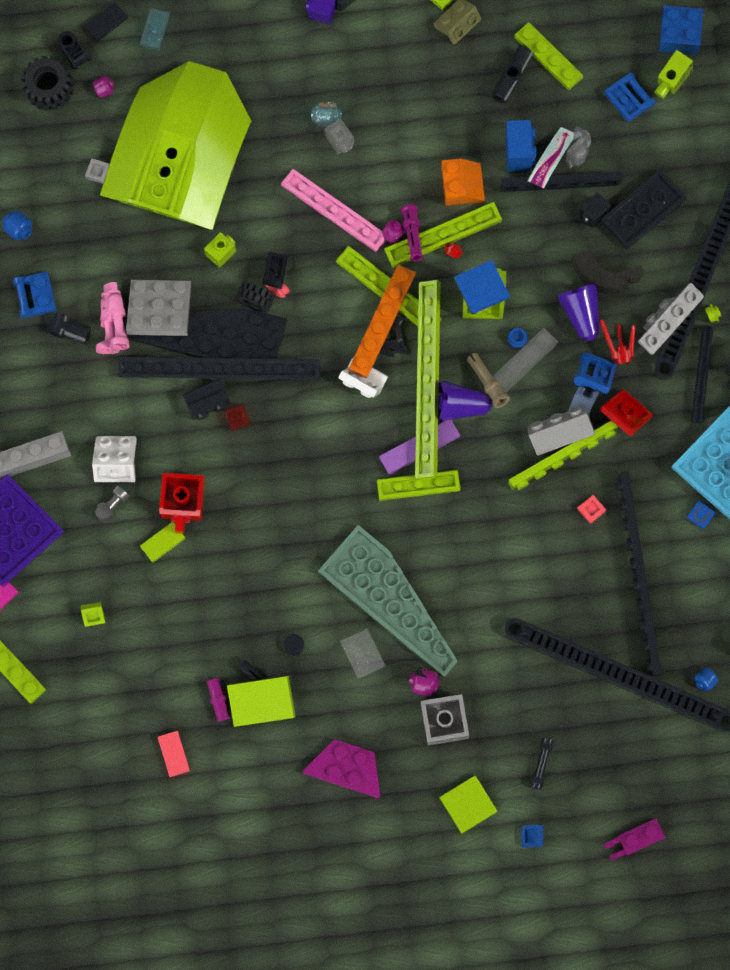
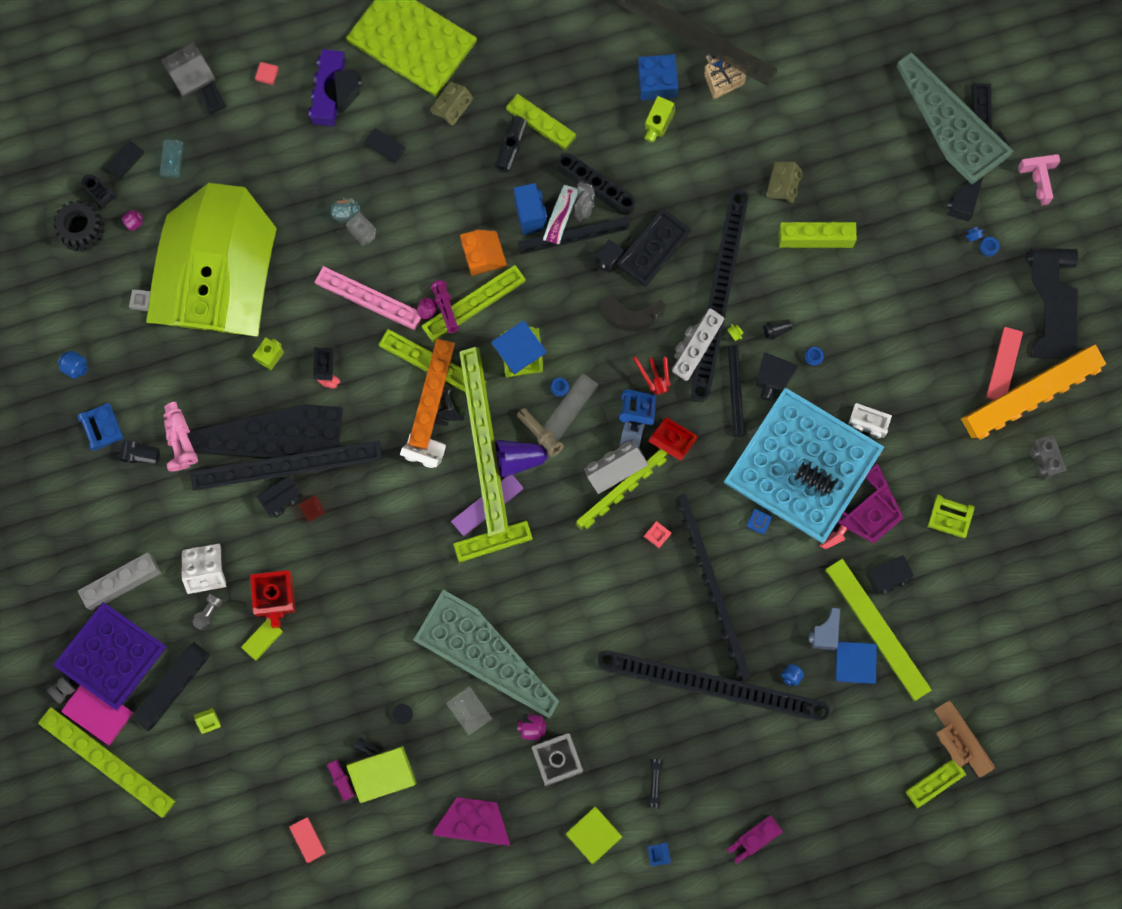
camera: 15 degrees left, 0 degrees up
light grey plate [126,280,191,336] -> none
black tyre [235,282,275,313] -> none
red plate [444,242,463,259] -> none
dark purple cone [558,284,600,342] -> none
blue plate [604,72,656,123] -> none
none -> black beam [132,642,210,731]
none -> black tile [365,128,406,163]
none -> black beam [558,153,635,215]

